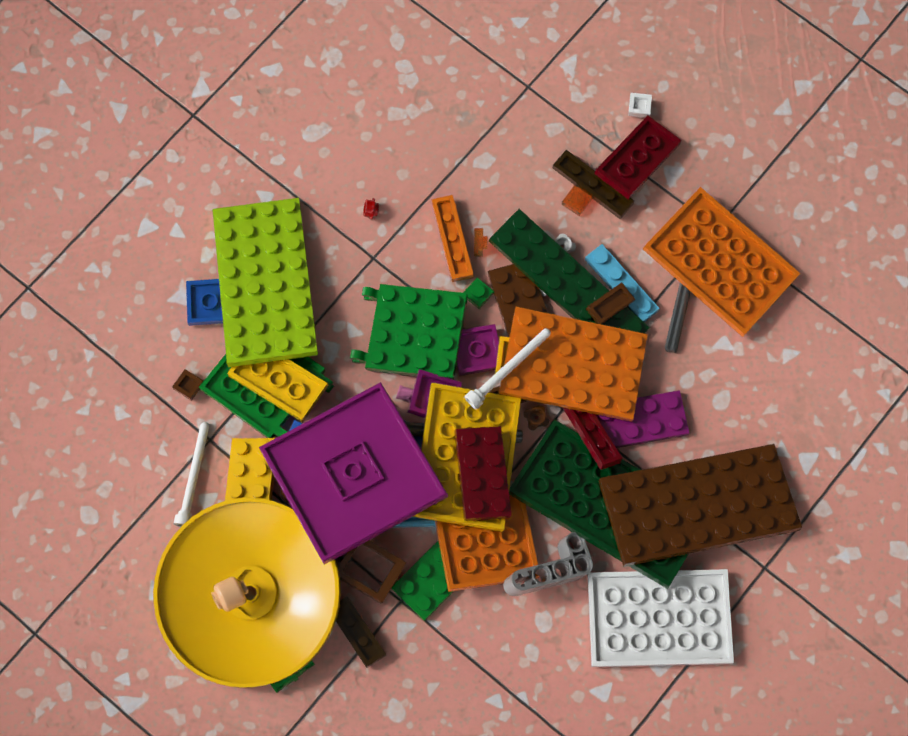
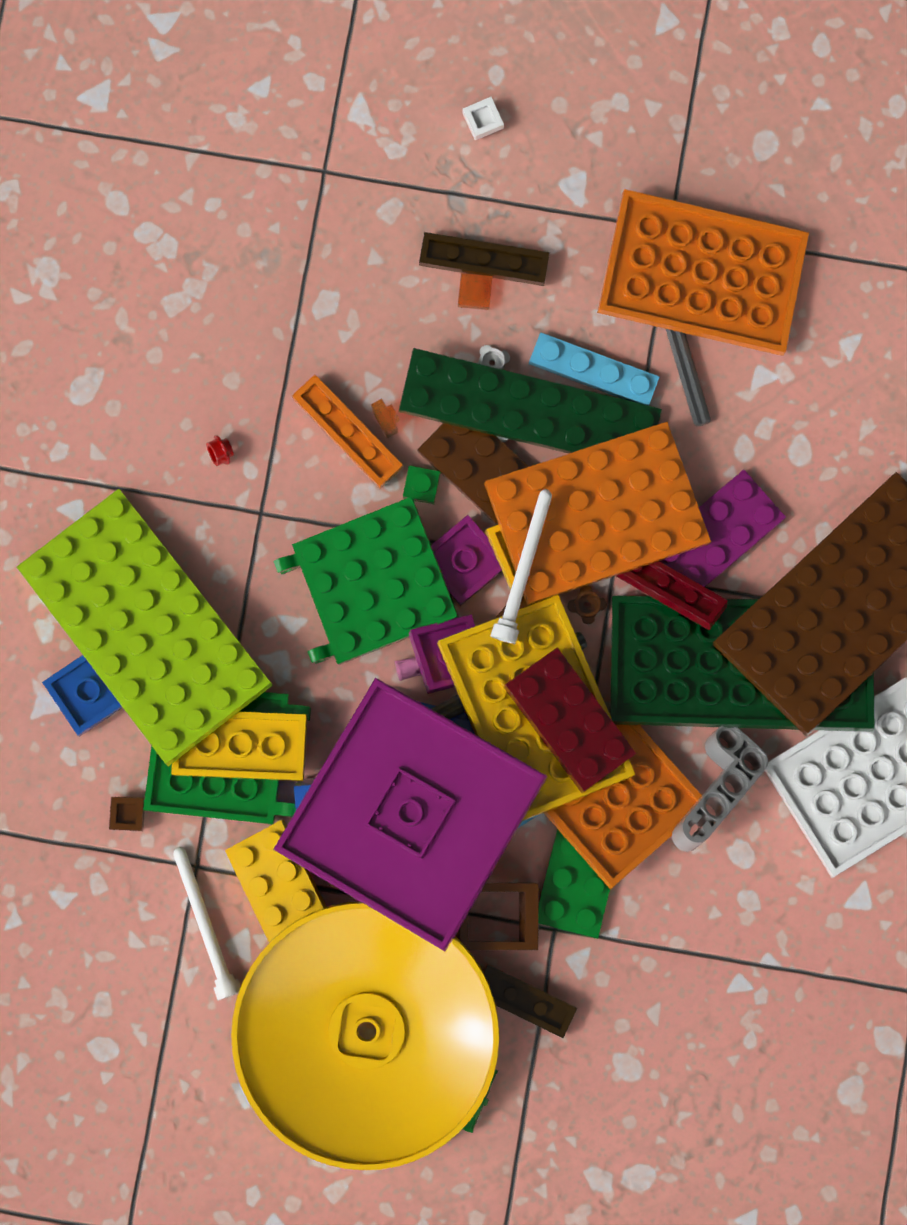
camera: 30 degrees left, 10 degrees up
light nougat head [211,577,249,612] -> none
reddish brown tile [586,282,635,325] -> none
dark red plate [594,115,682,200] -> none

